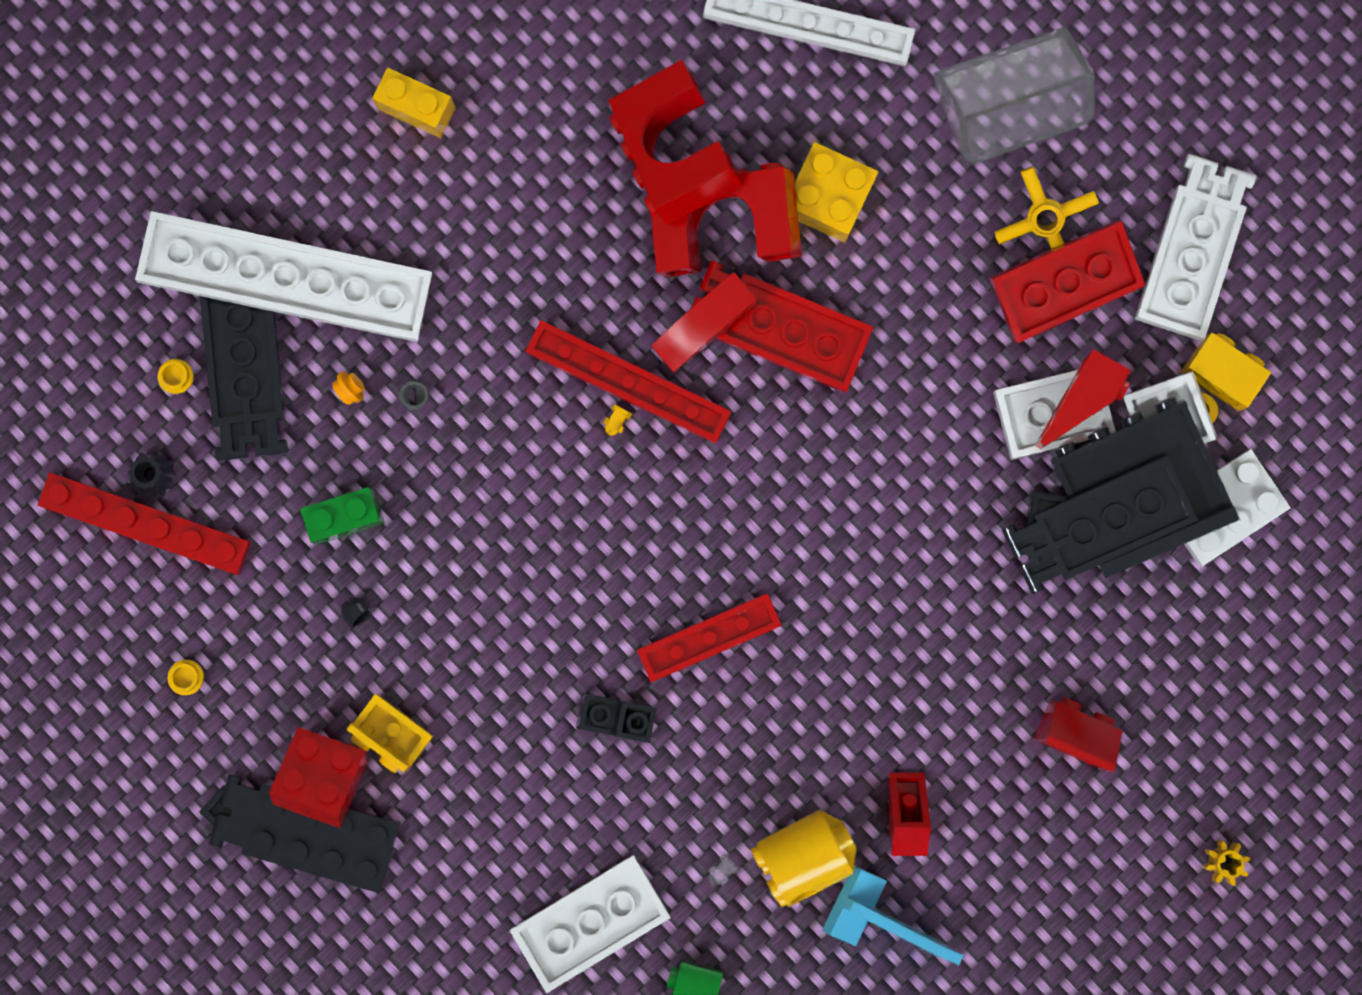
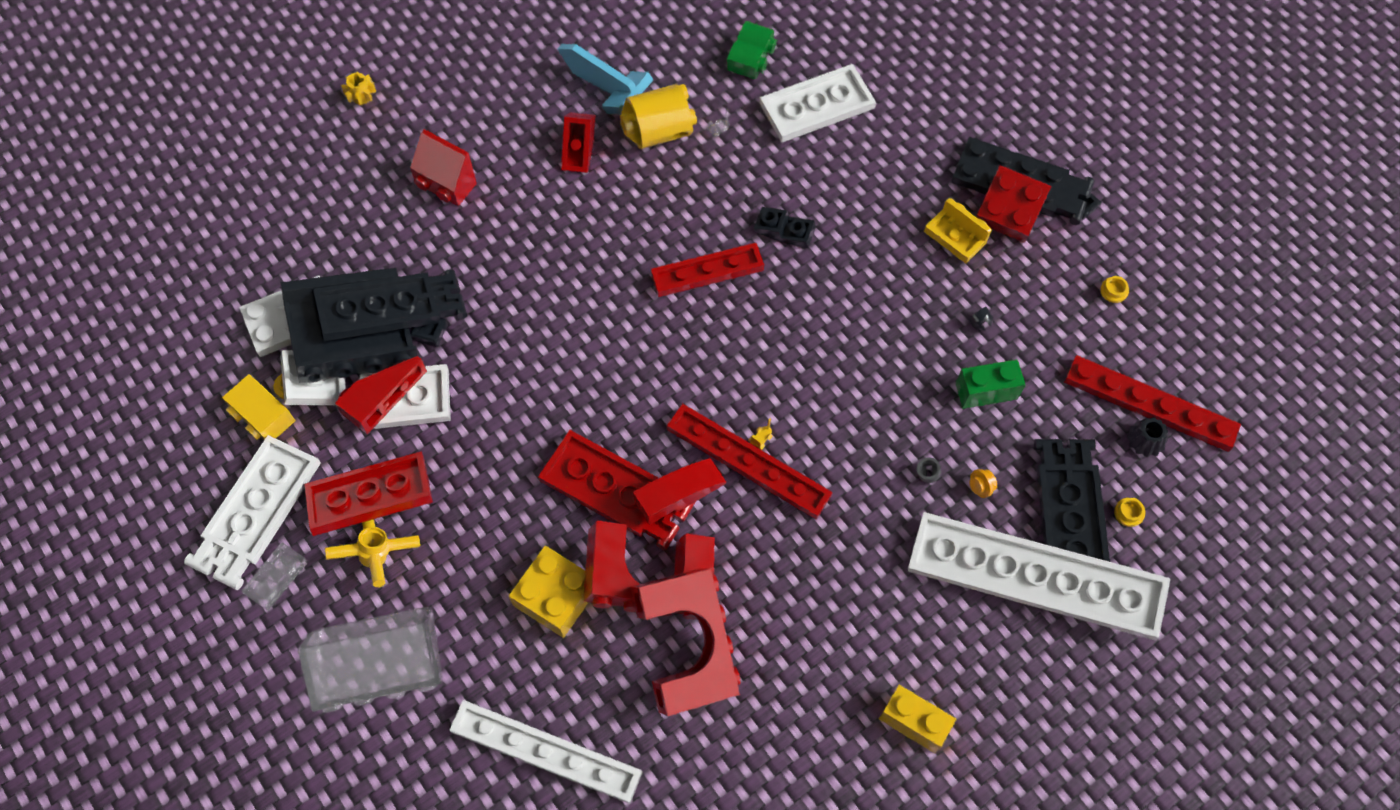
camera: 175 degrees left, 20 degrees down
none -> clear plate [241,542,308,611]

